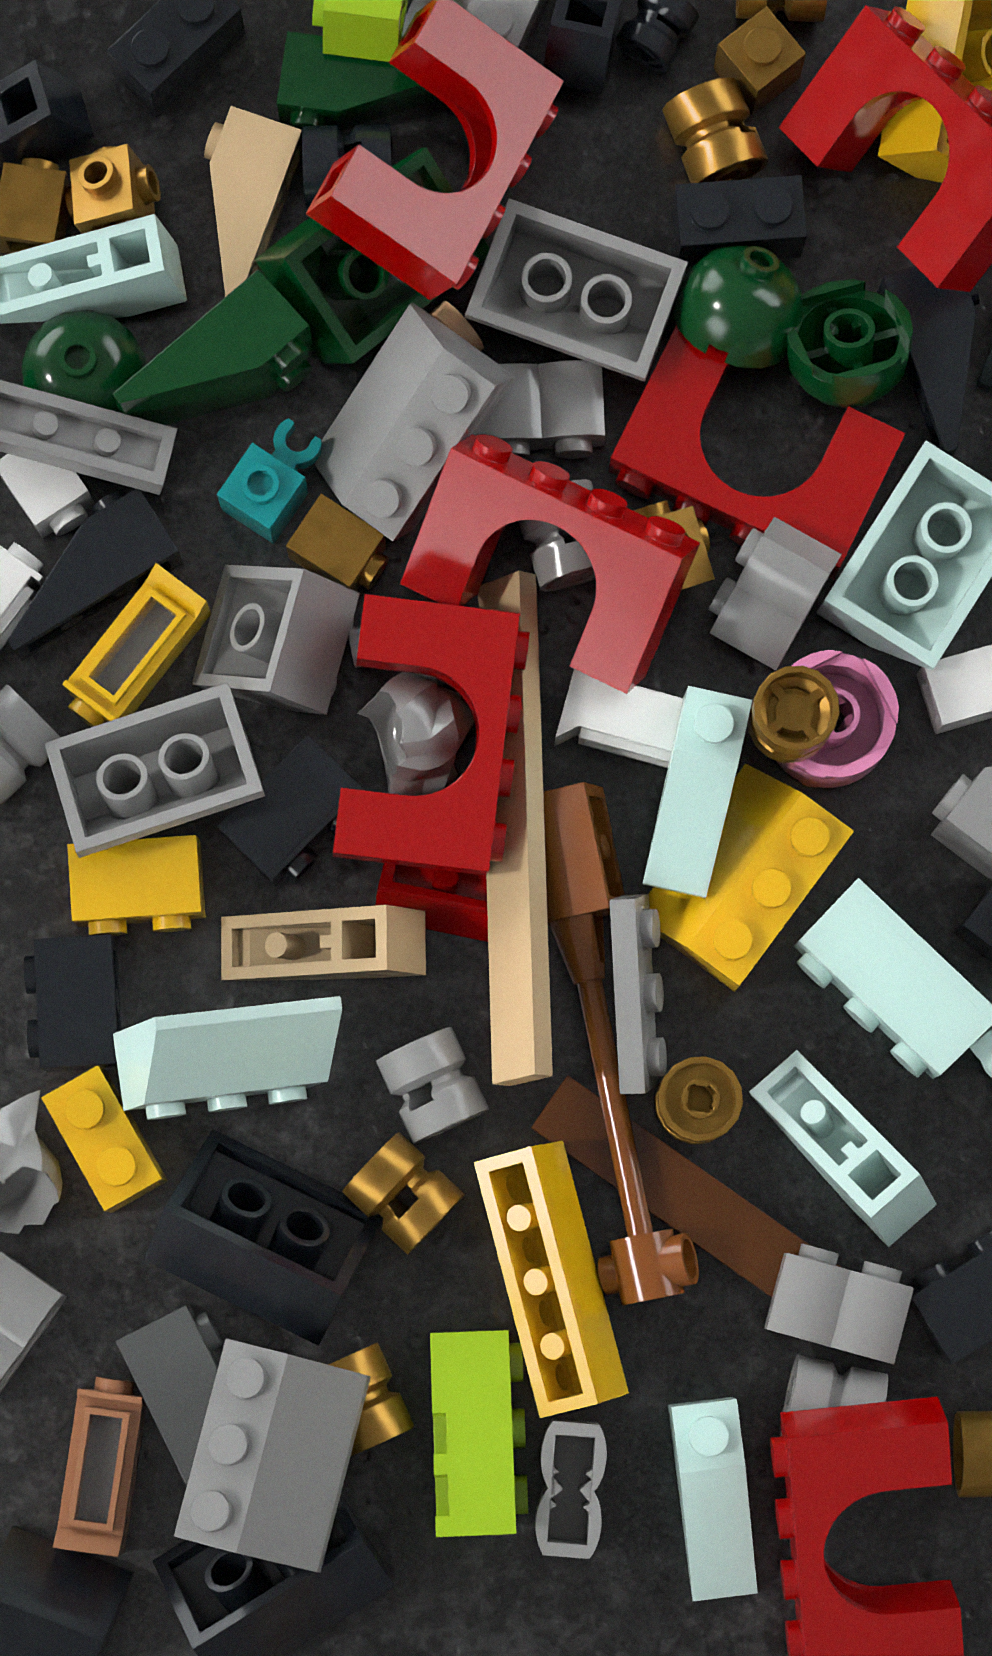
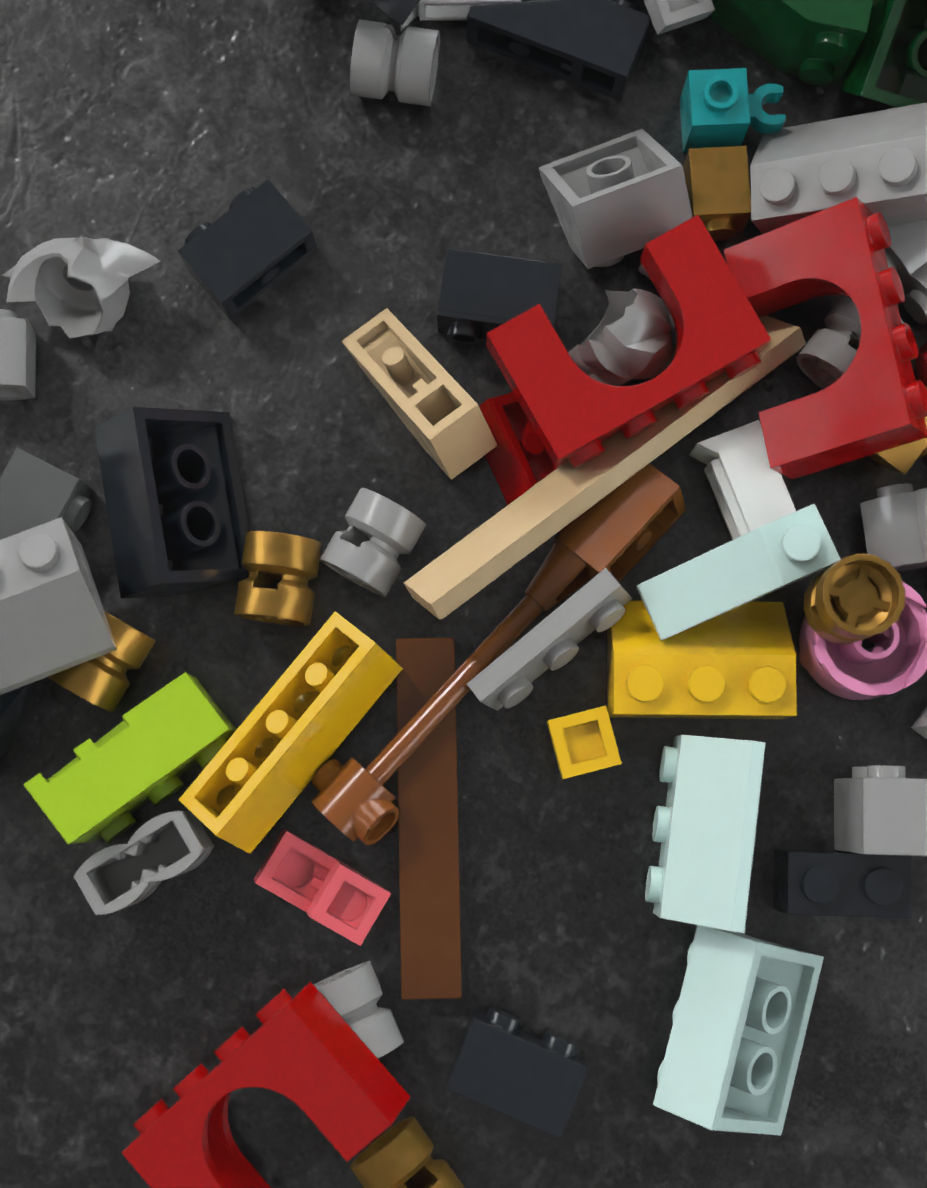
camera: 55 degrees right, 0 degrees up
yellow brick [41,1065,168,1213] -> none
light grey slope [44,682,265,858] -> none
yellow window [62,563,211,727] -> none
yellow brick [67,835,206,936] -> none
light aqua slope [113,996,342,1120] -> none
pearl gold wheel [654,1056,743,1145] -> none
light aqua slope [668,1397,758,1601] -> none
light aqua slope [749,1050,937,1247] -> none
light grey brick [764,1244,914,1364] -> none
none -> coral slope [253,828,391,946]
none -> yellow tile [547,705,622,779]

